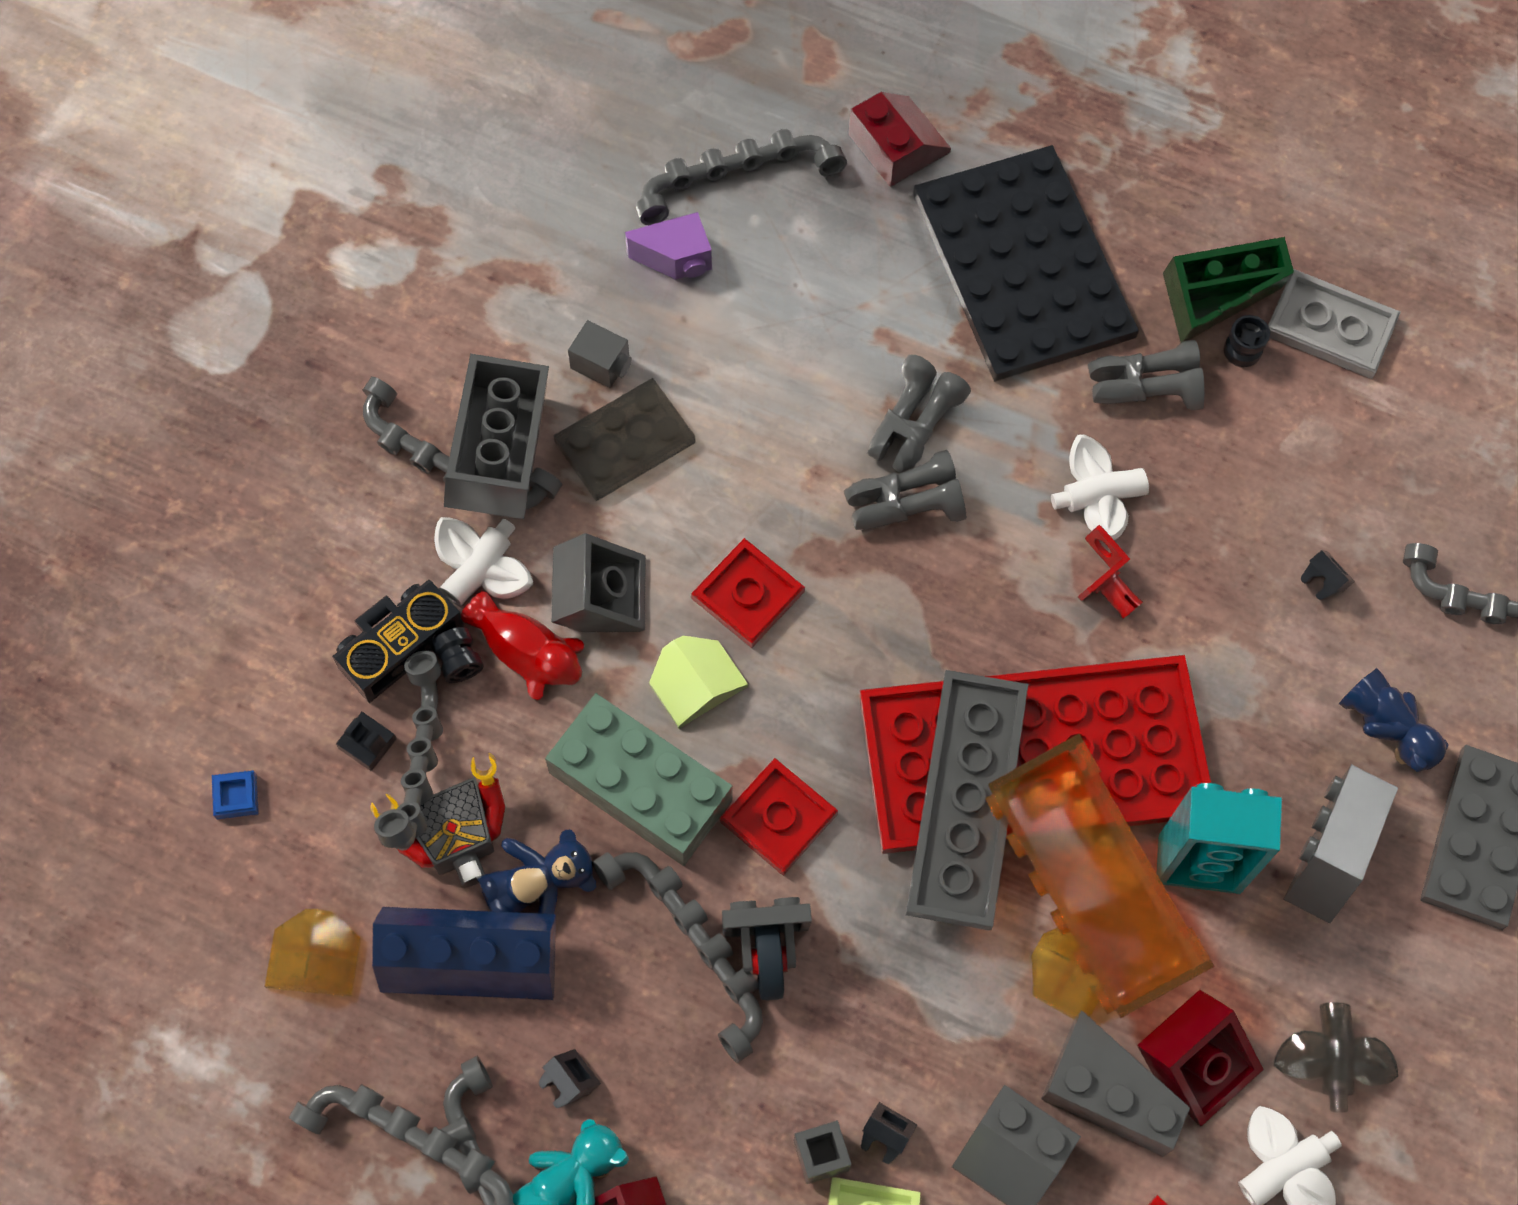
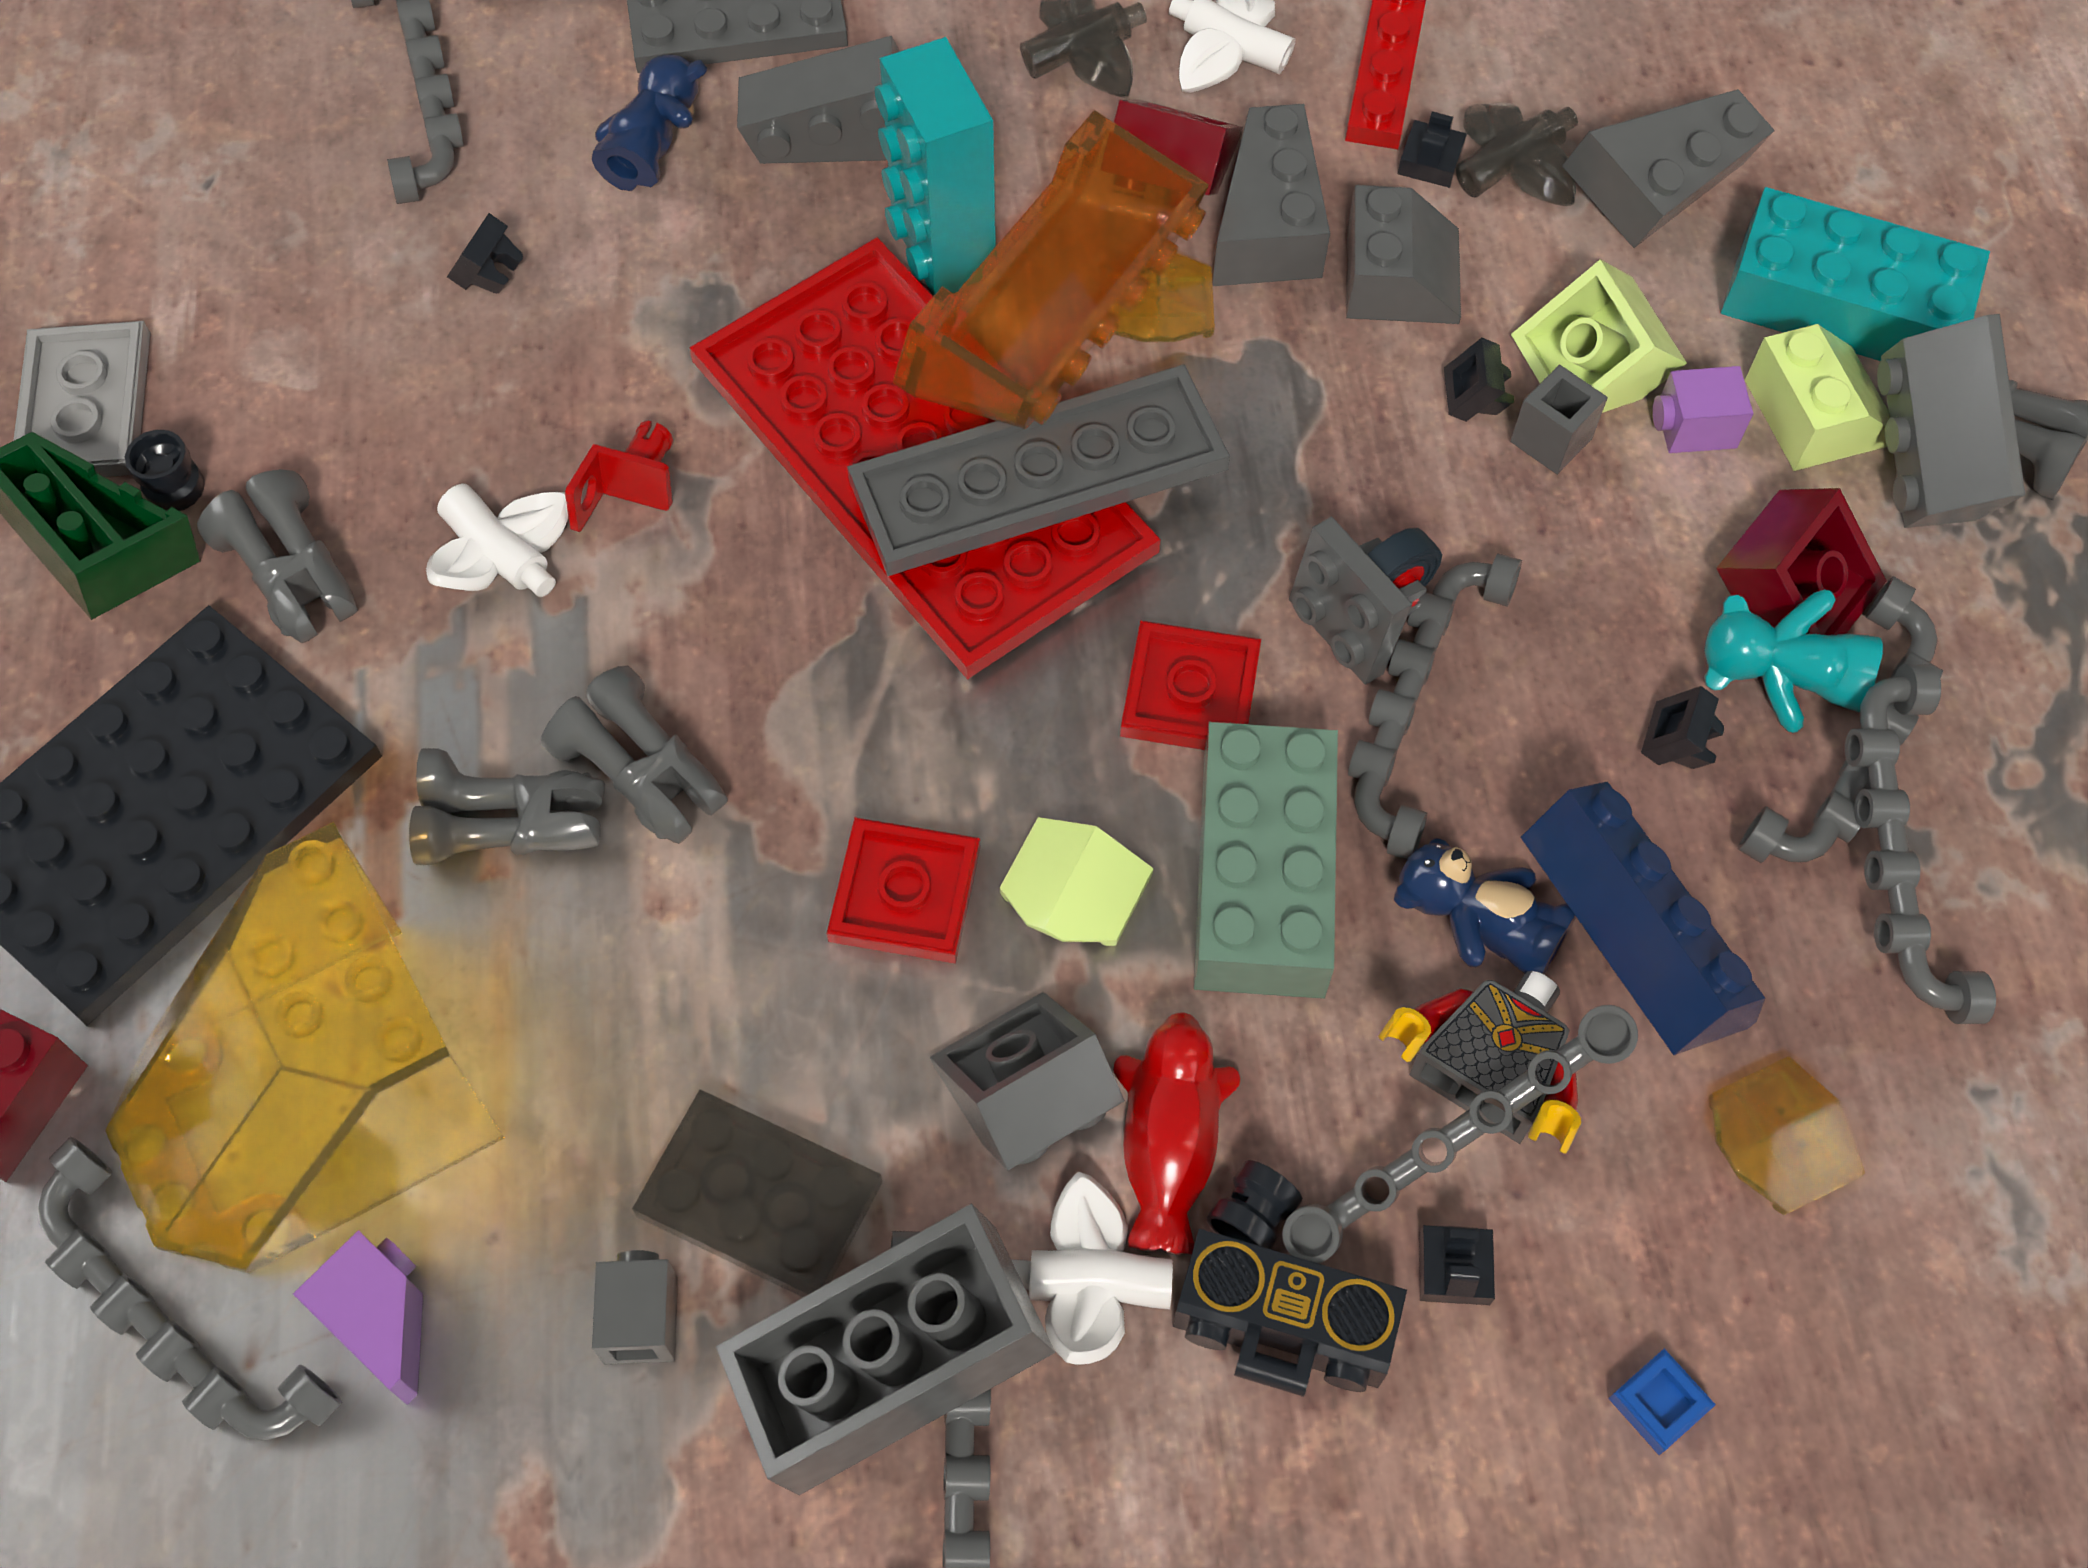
camera: 120 degrees left, 5 degrees down
none -> clear yellow windscreen [105,822,505,1274]

